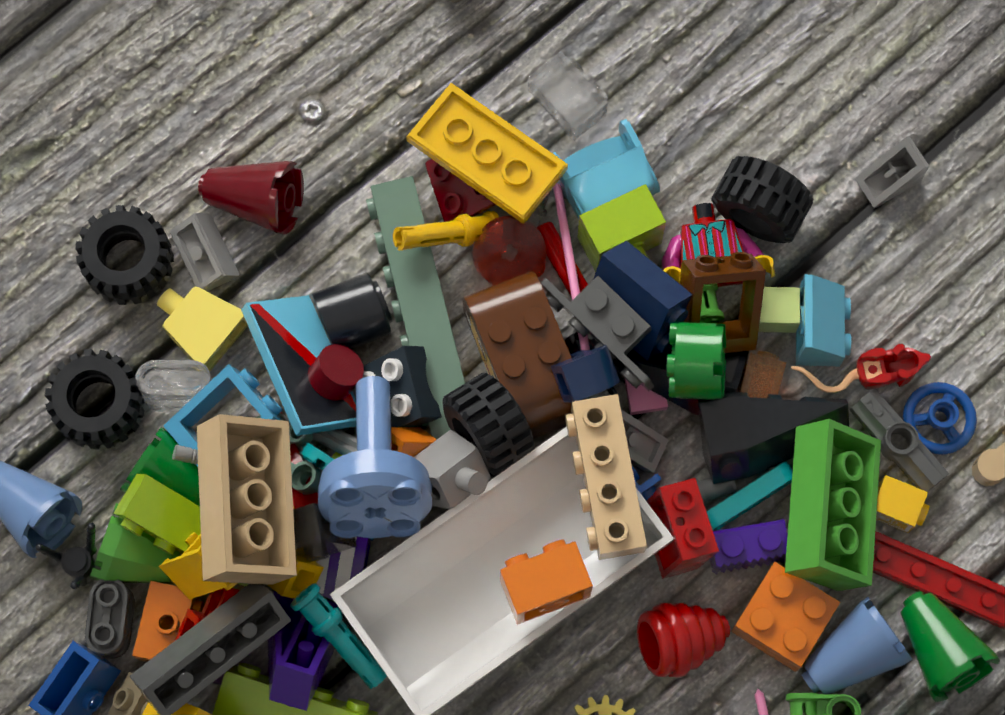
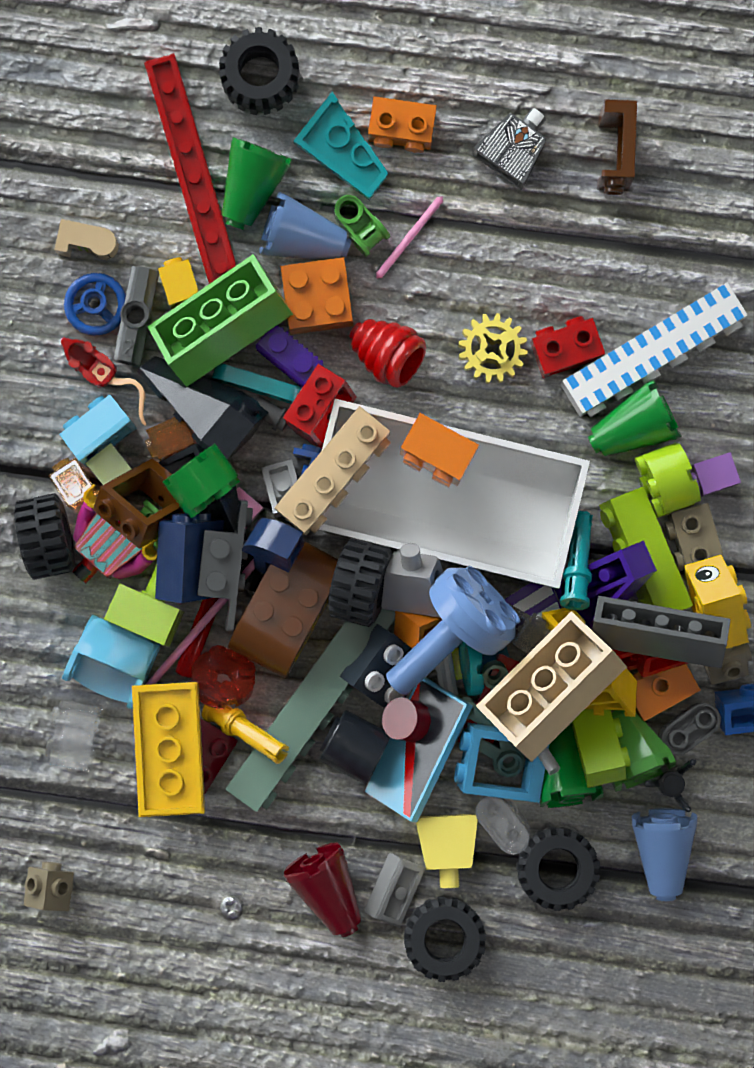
camera: 130 degrees left, 10 degrees up
none -> clear orange brick [48,458,99,510]

